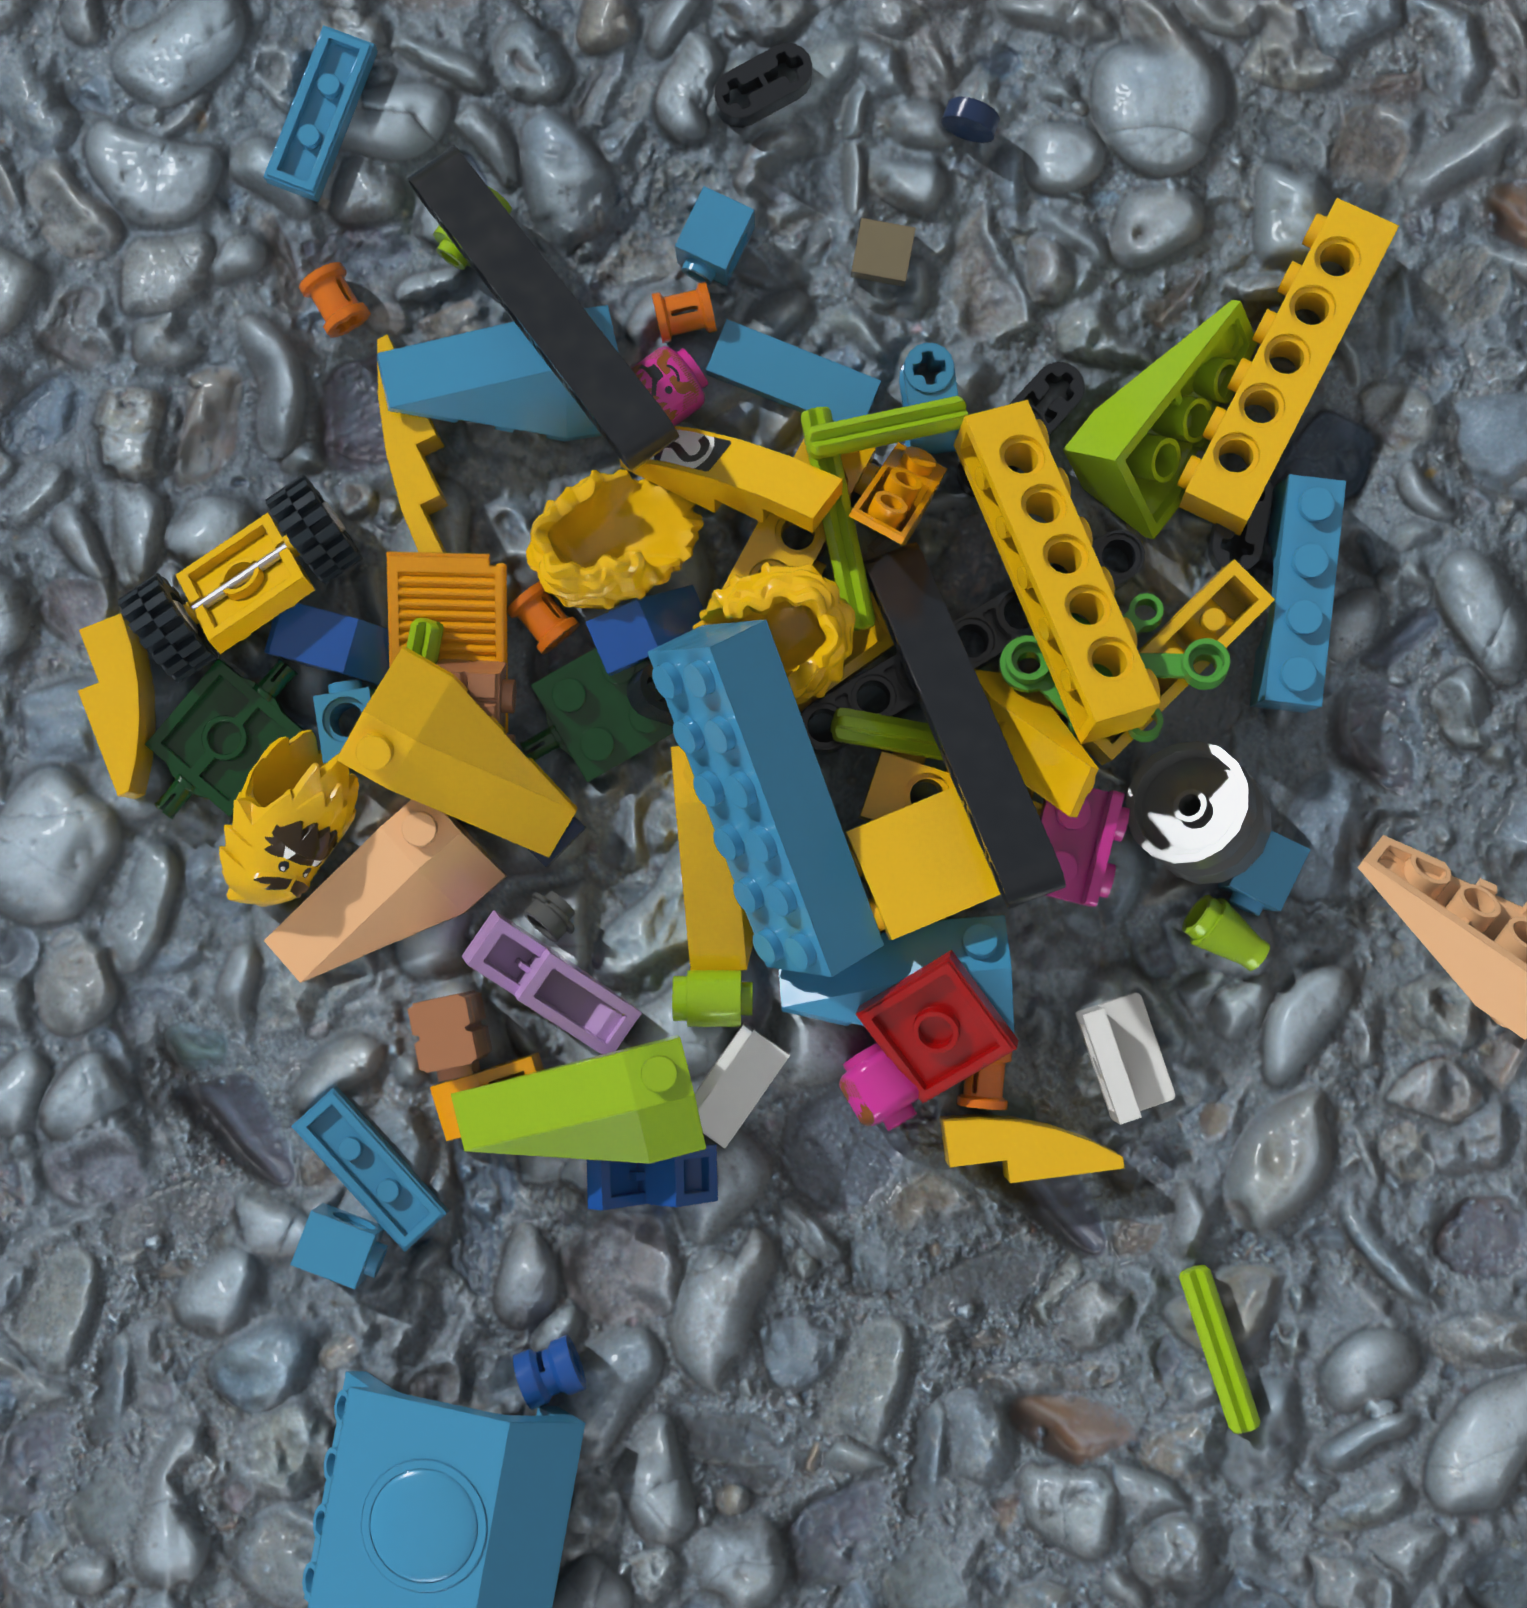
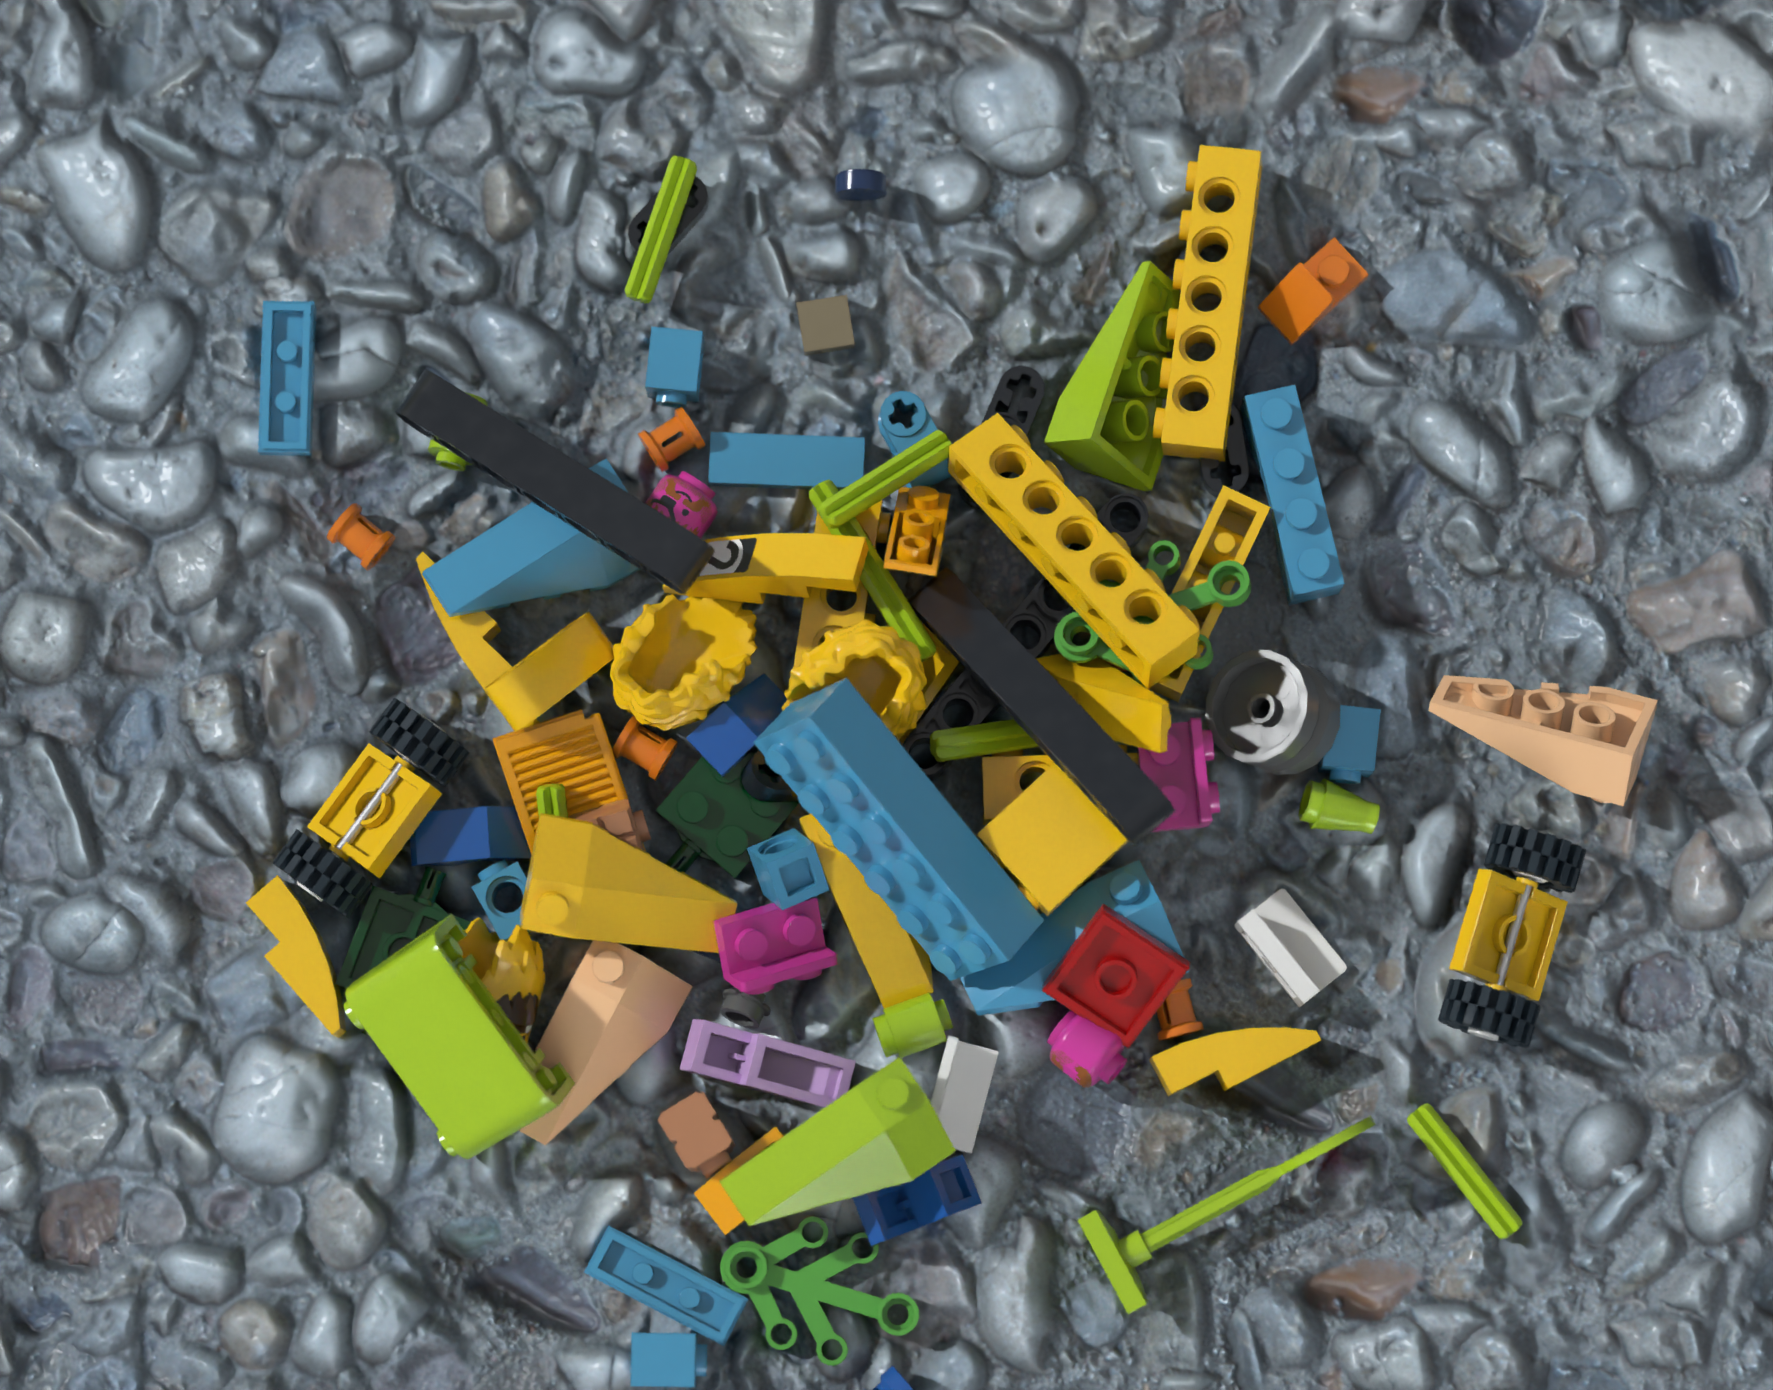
camera: 25 degrees left, 5 degrees down
none -> lime windscreen [343,913,575,1160]
none -> yellow beam [484,611,614,732]
none -> lime axle [625,156,697,304]
none -> dark pink bracket [713,896,838,995]
none -> bright green plant [720,1216,919,1366]
none -> dark azure brick [747,828,830,910]
none -> lime piece [1077,1115,1376,1314]
none -> orange slope [1257,237,1369,345]
none -> plate [1438,823,1586,1048]

